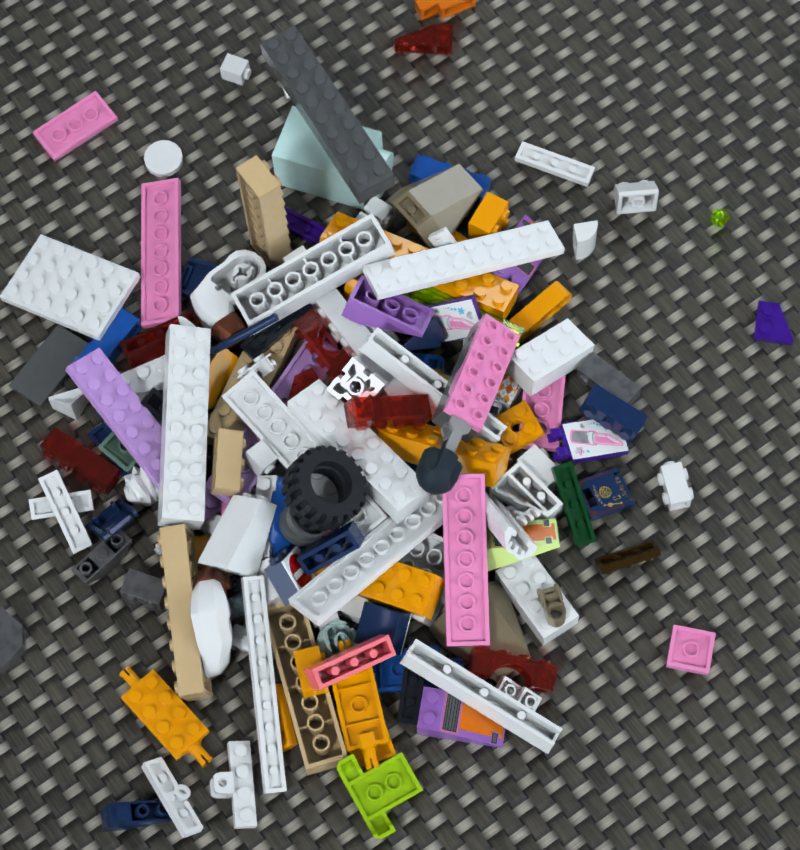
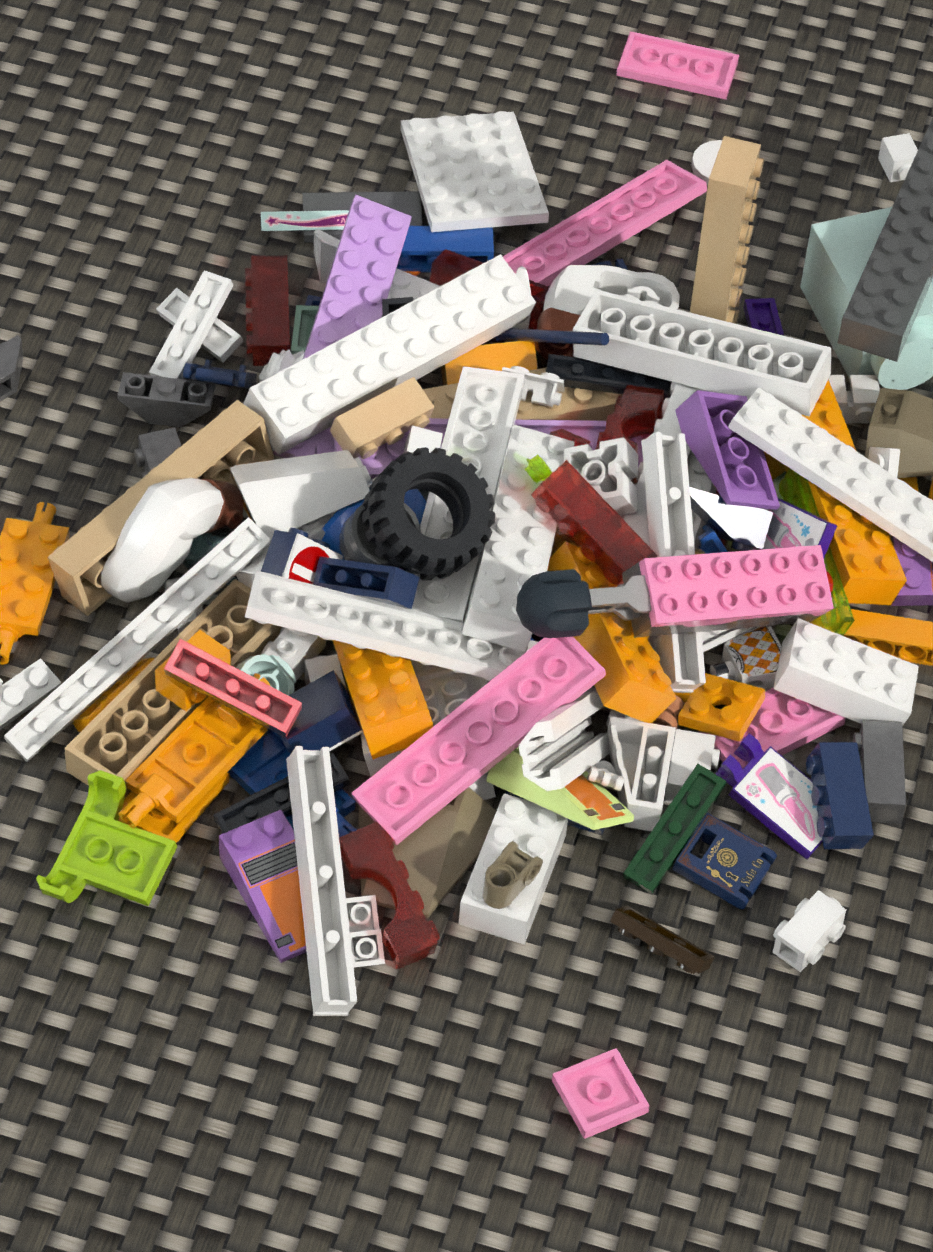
camera: 45 degrees right, 15 degrees down
none -> sticker [261,210,349,231]
none -> clear neon green plate [525,454,554,484]

